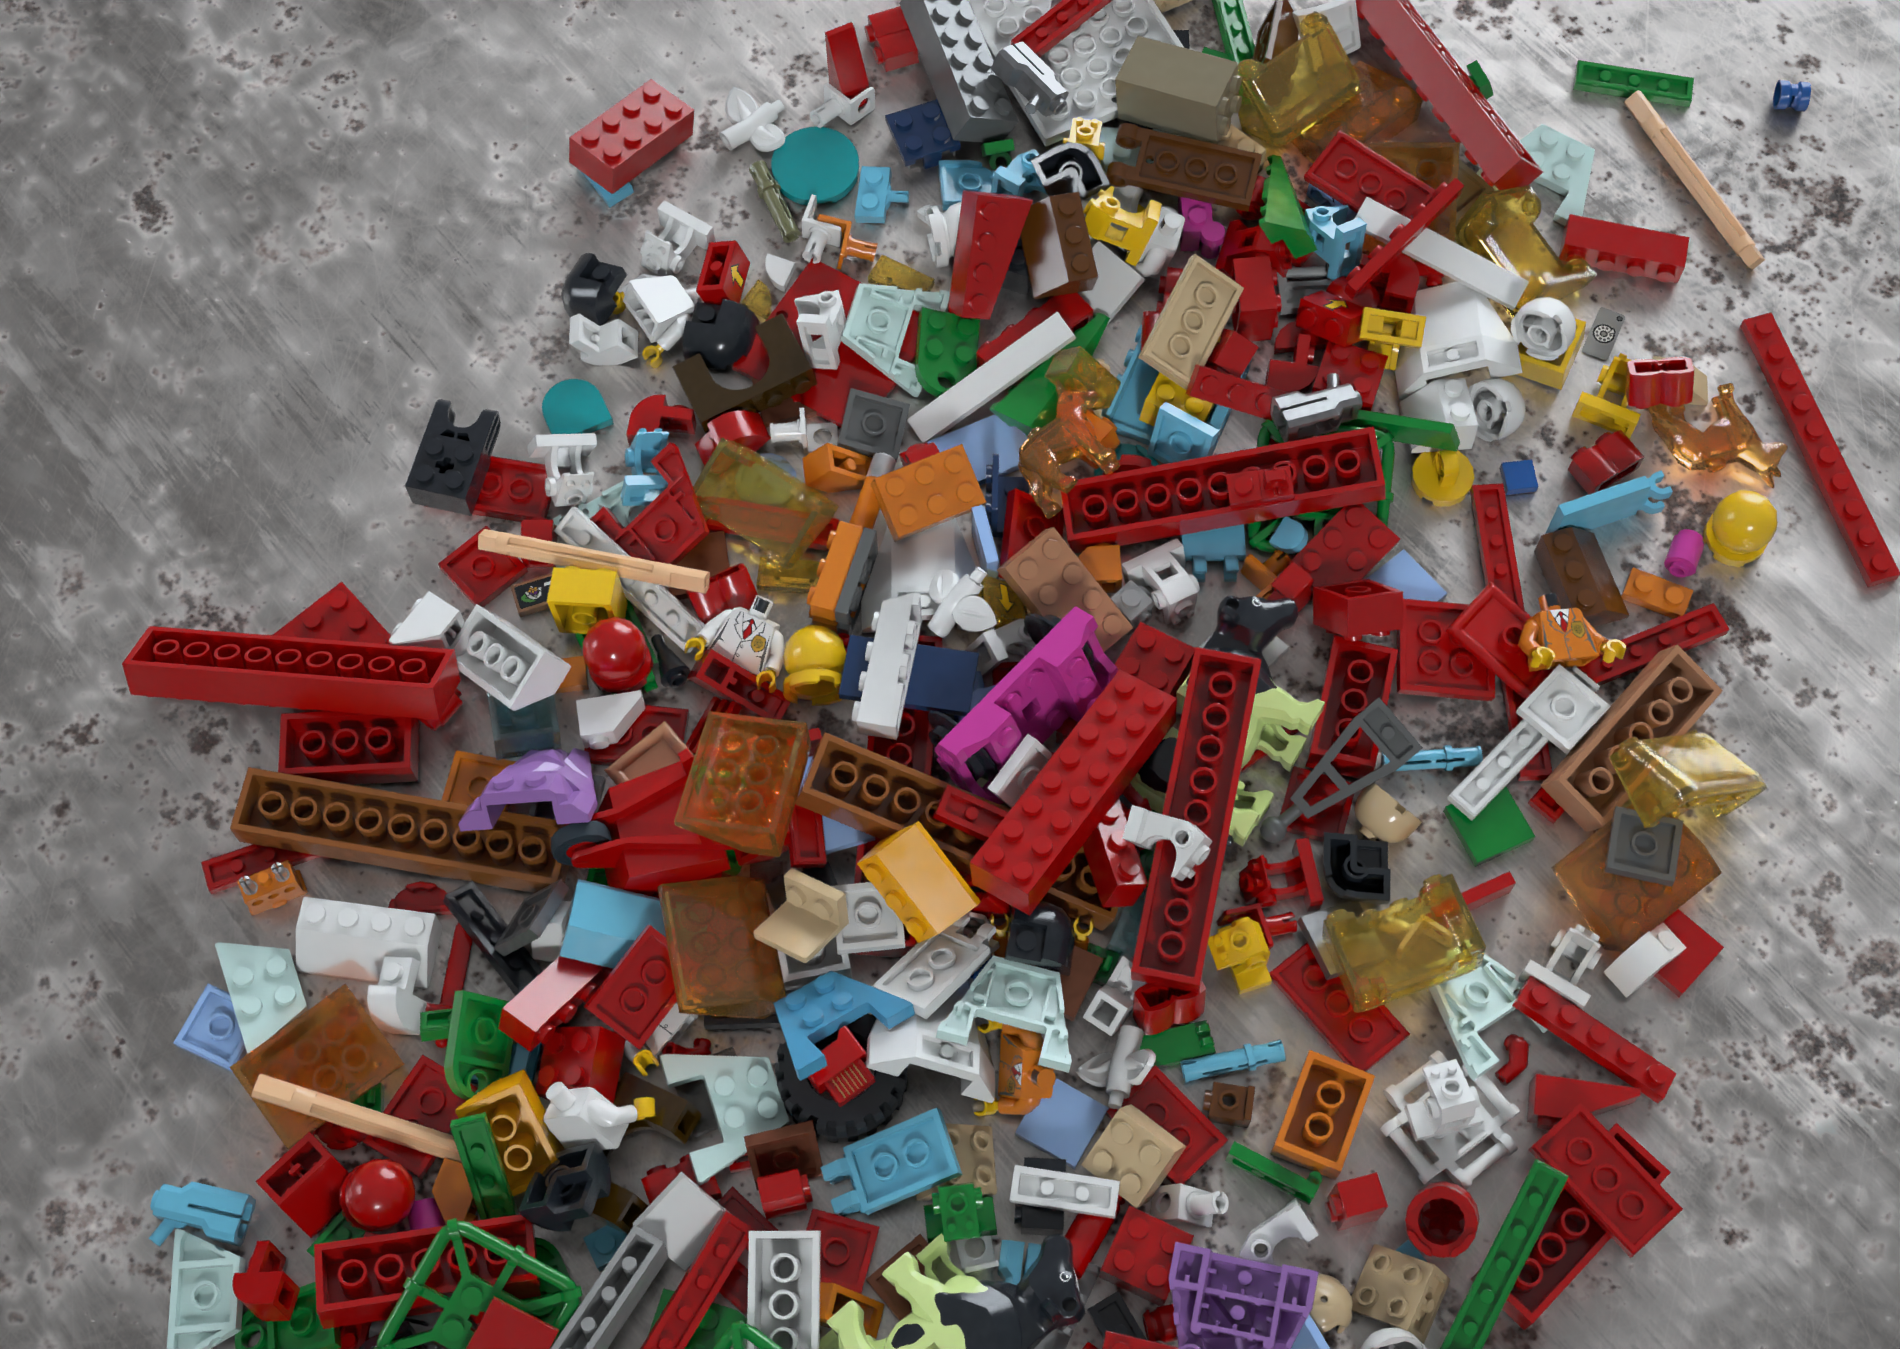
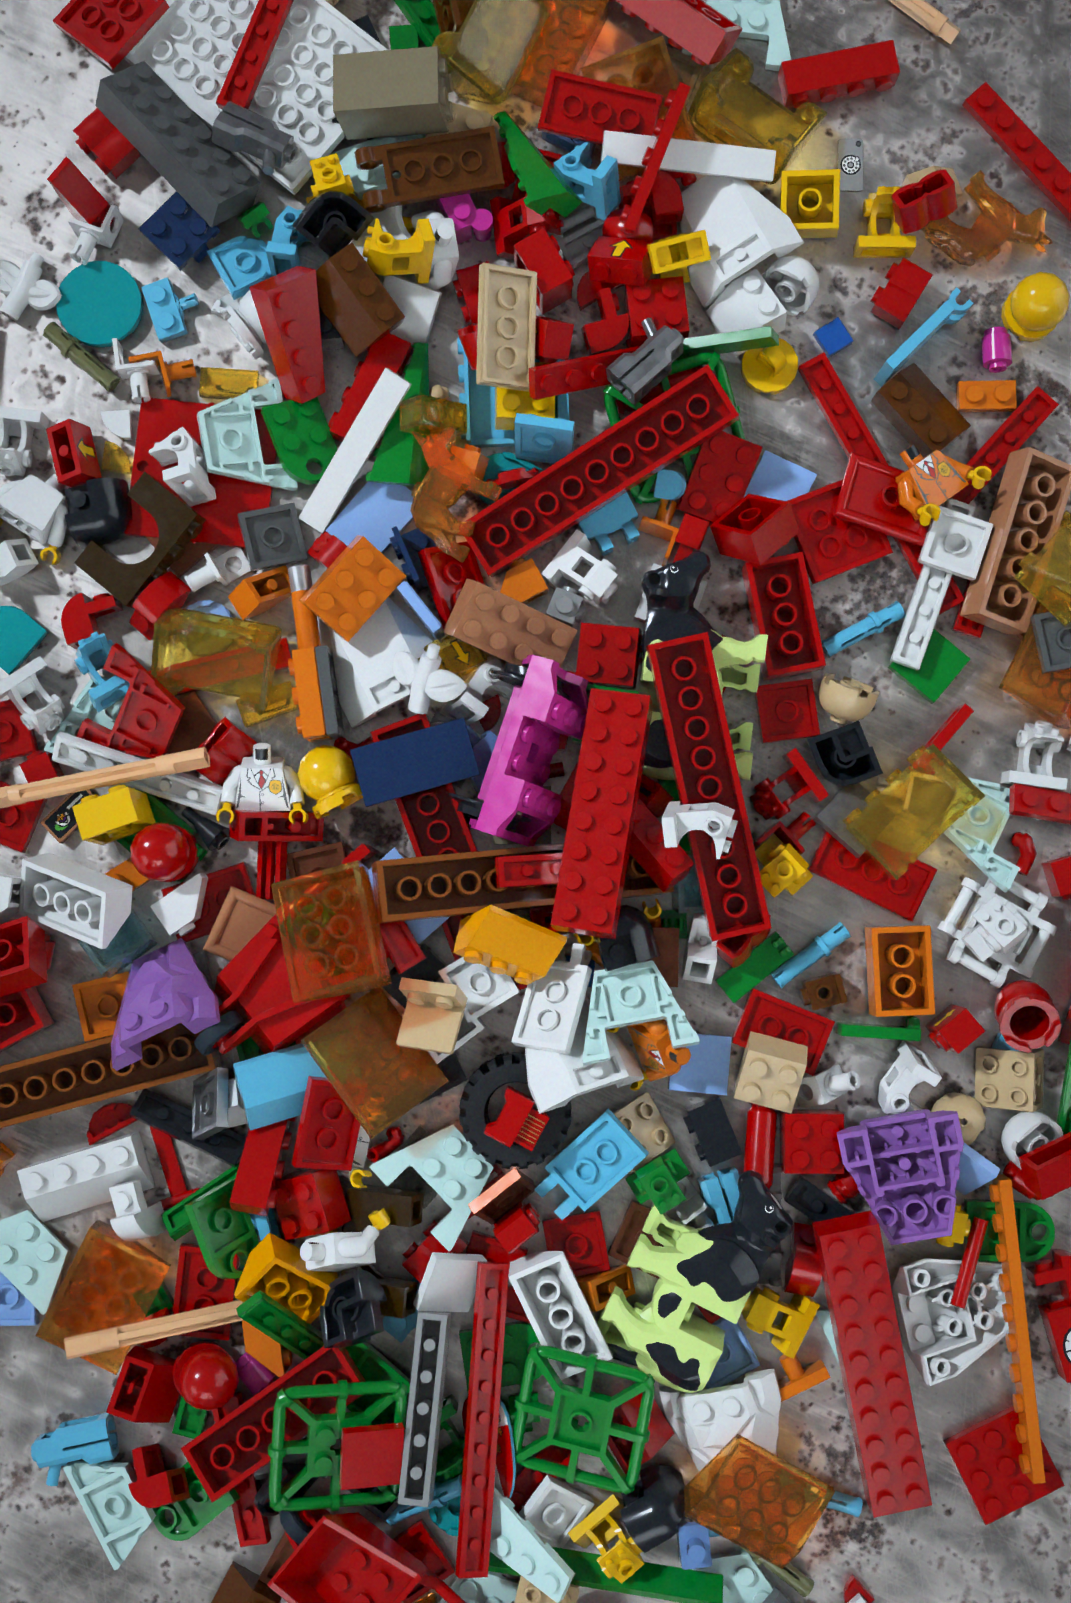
camera: 25 degrees left, 20 degrees up
dark azure wing [773,971,915,1081] -> none
white wedge [852,593,922,740] -> none
white tile [988,734,1053,808] -> none
white plate [1009,1165,1120,1219] -> none
white plant [1075,1025,1156,1109] -> none
red hinge [1226,465,1295,509] -> none
dark grey plate [1260,697,1423,843] -> none
white cylinder [1511,297,1576,360] -> none

